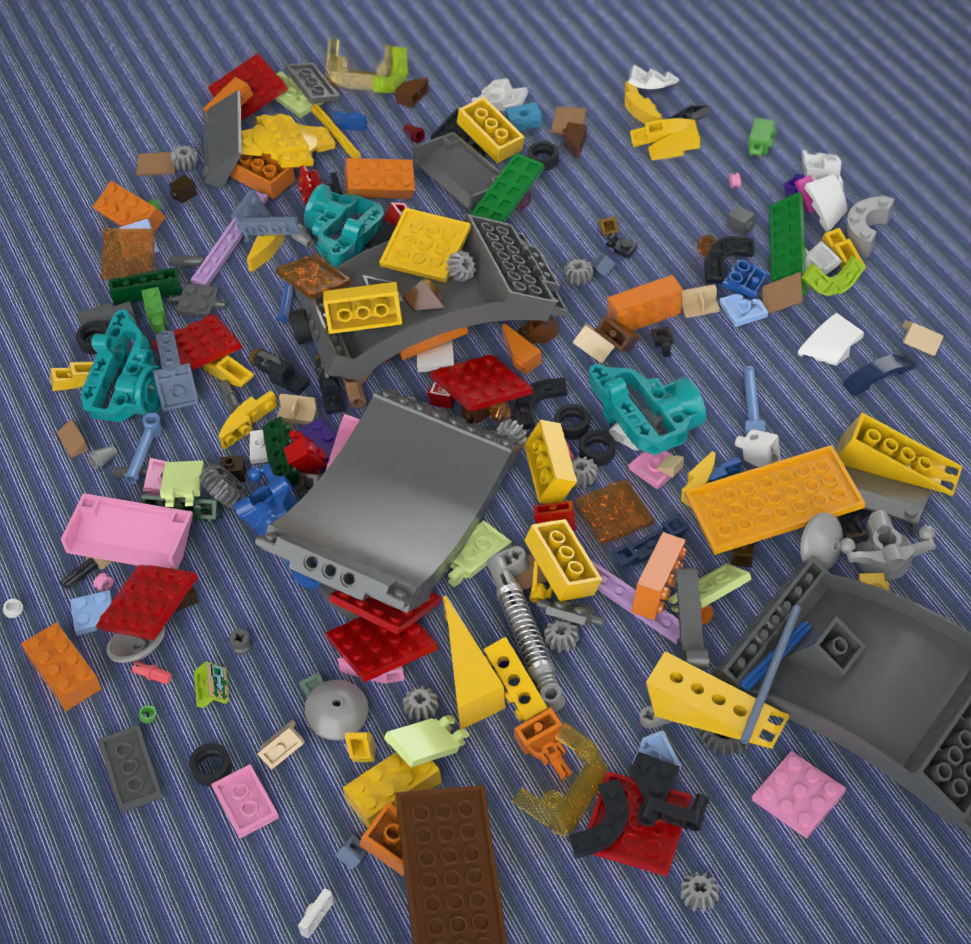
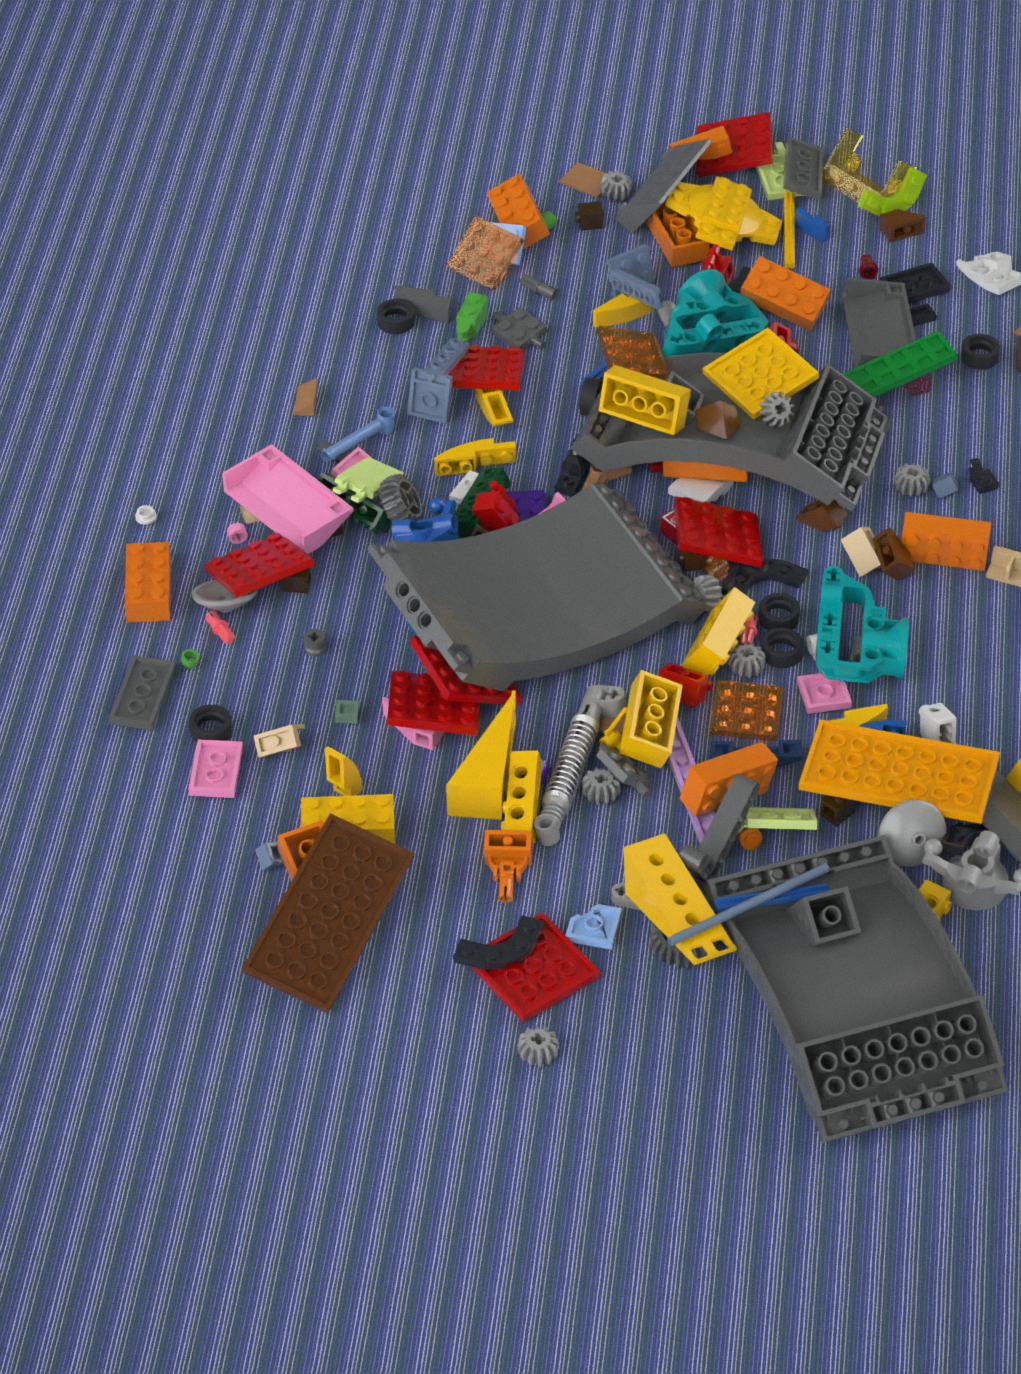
camera: 30 degrees right, 5 degrees down
yellow slope [50,362,93,391] -> none
black axle [61,558,98,590] -> none
light blue plate [70,590,112,636] -> none
teal piece [81,309,162,423] -> none
light grey cone [88,445,118,469] -> none
dark green brick [108,267,182,306] -> none
lavender plate [191,192,269,286] -> none
panel [194,661,229,708] -> none
dark grey axle [219,380,240,412] -> none
dark brown brick [220,455,246,482] -> none
black plate [249,349,310,396] -> none
tan panel [277,394,318,425] -> none
white plate [298,888,334,939] -> none
light grey dish [305,680,368,741] -> none
yellowish green tile [384,715,469,767] -> none
light grey gear [403,685,439,722] -> none
yellowish green tile [445,520,512,587] -> none
yellow brick [457,97,524,163] -> none
orange slope [502,323,542,375] -> none
dark azure brick [505,102,542,131] -> none
clear yellow windscreen [511,722,609,836] -> none
pearl gold slope [598,216,619,236] -> none
black plate [630,751,680,802] -> none
black beam [636,794,710,831] -> none
black plate [651,327,673,357] -> none
tan slope [657,455,684,478] -> none
medium blue piece [743,366,765,437] -> none
bright pink plate [752,751,846,839] -> none

